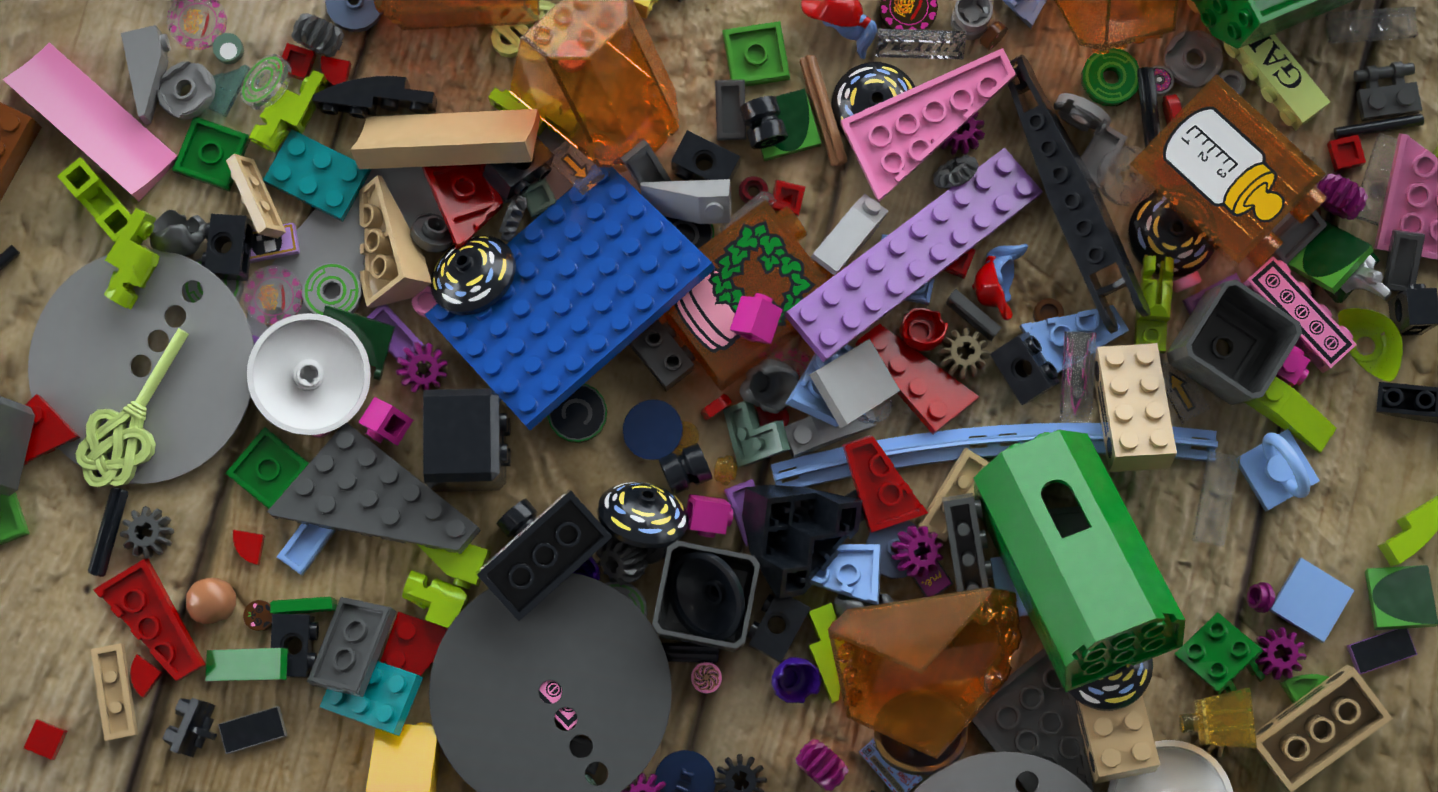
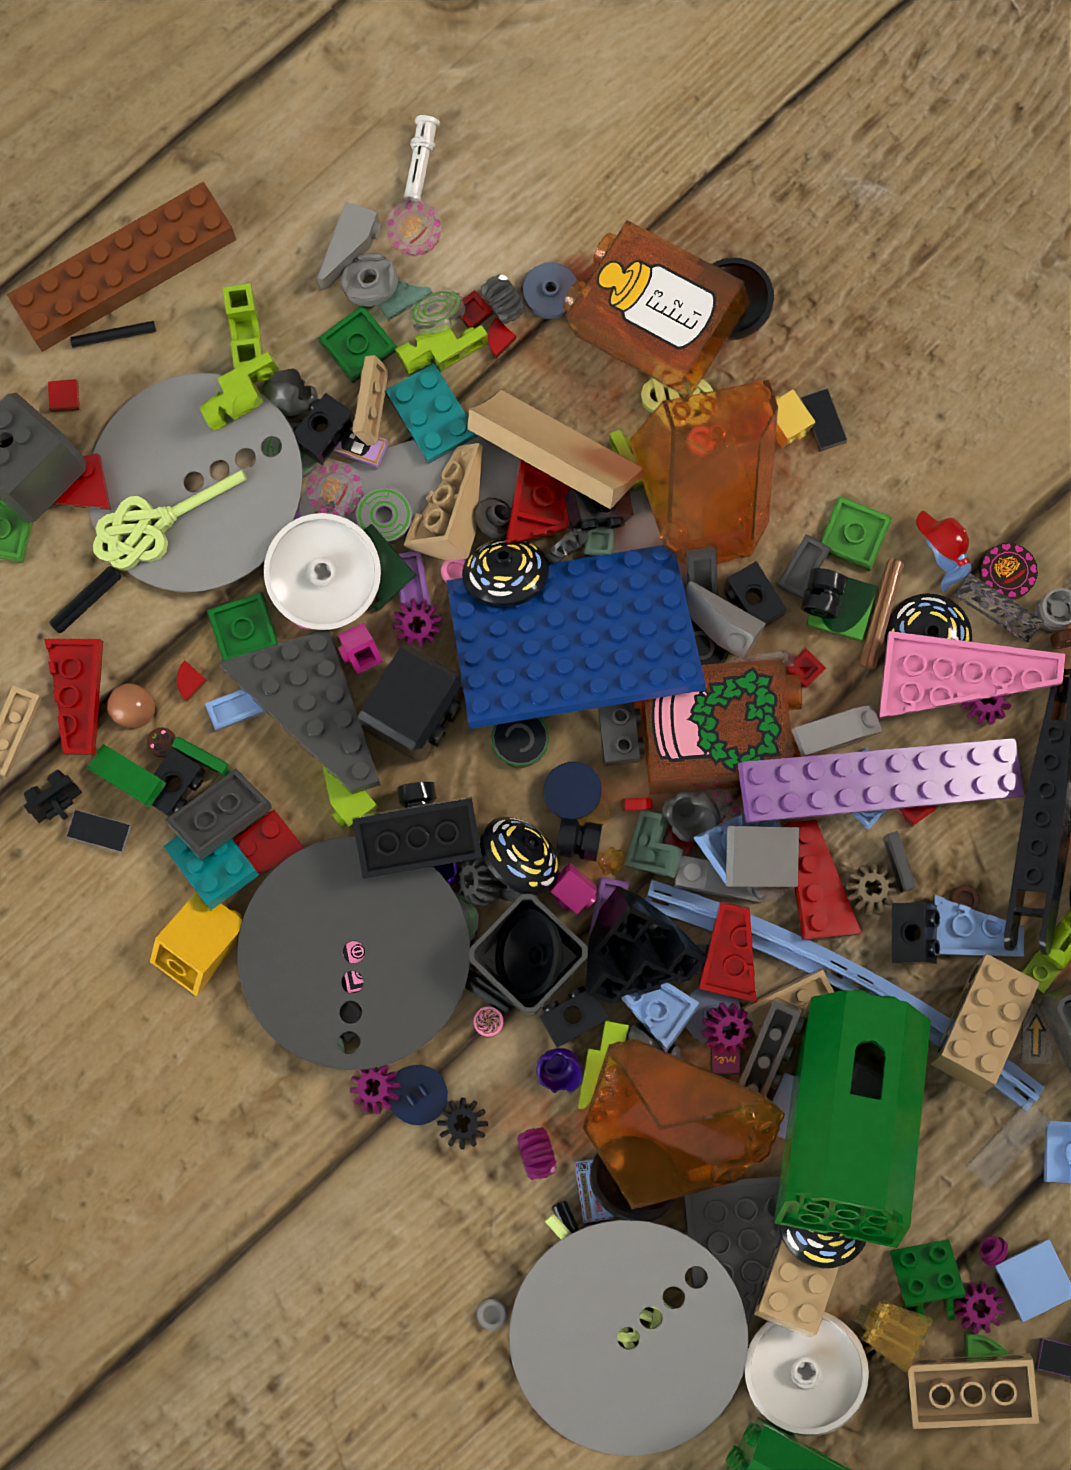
camera: 35 degrees right, 0 degrees up
bright pink arch [3,43,178,202] -> none
dark grey gear [120,506,174,559] -> none
red tile [130,654,164,698] -> none
sand green tile [213,33,244,64] -> none
black slope [312,76,437,119] -> none
lime plate [402,570,469,629] -> none
clear tile [551,139,605,195] -> none
dark pink brick [730,293,783,344] -> none
dark red plate [739,176,768,206] -> none
red hair [900,307,948,352] -> none
dark grey gear [933,155,979,189] -> none
hair [972,244,1028,320] -> none
clear tile [1060,331,1097,423] -> none

